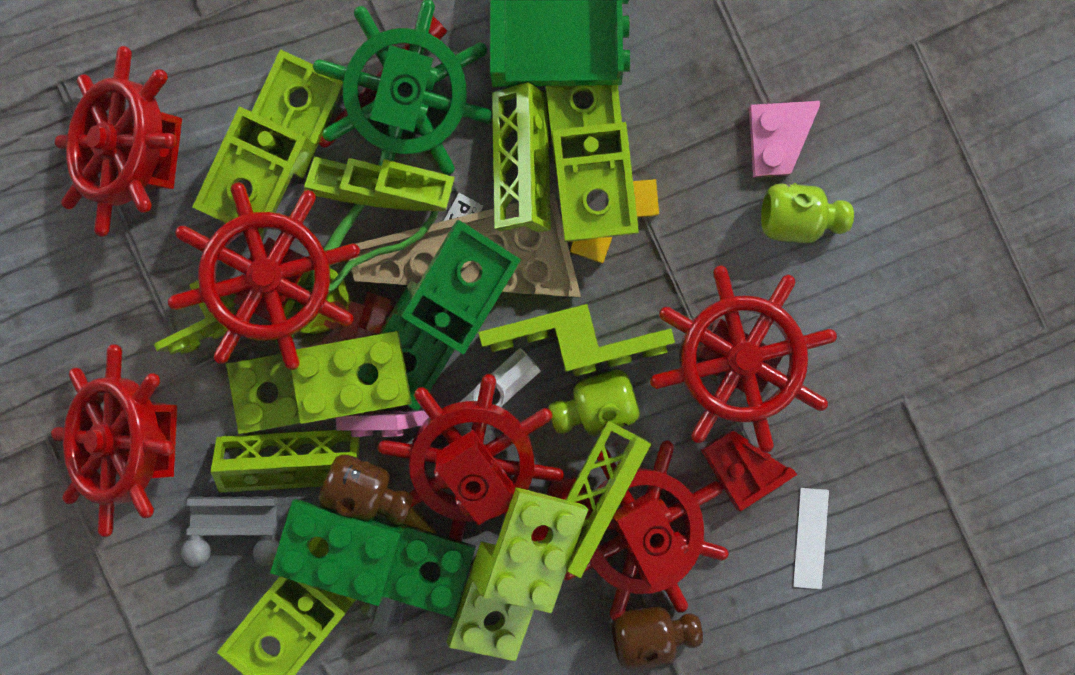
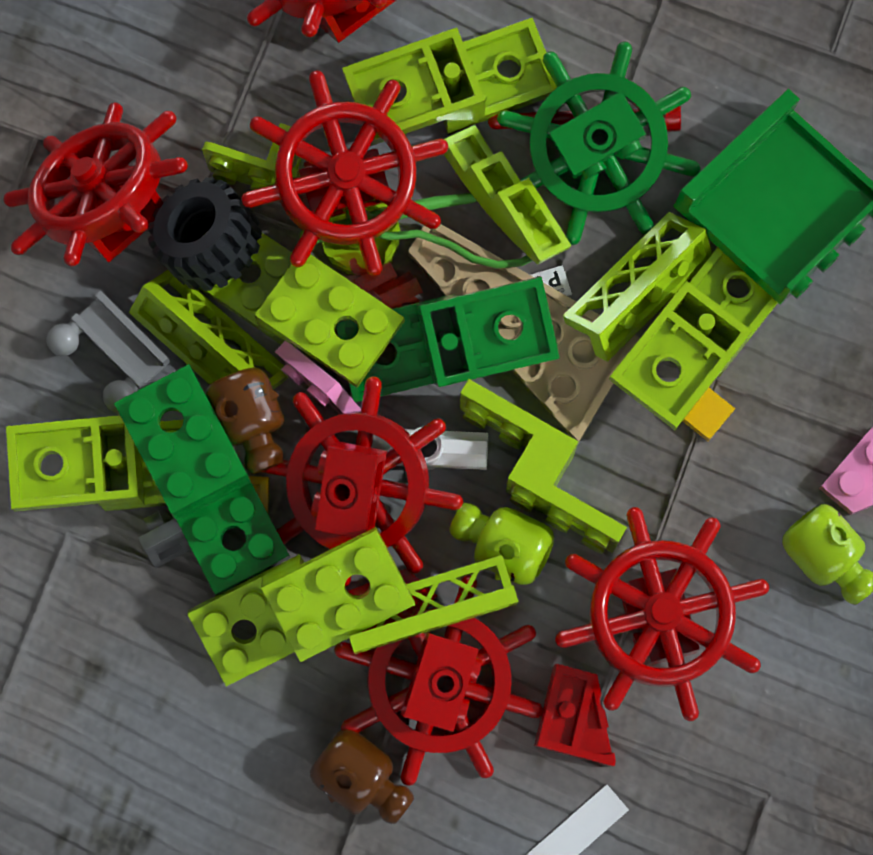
camera: 45 degrees right, 10 degrees down
yellow tile [570,237,612,264] -> none
none -> black tyre [148,177,262,291]

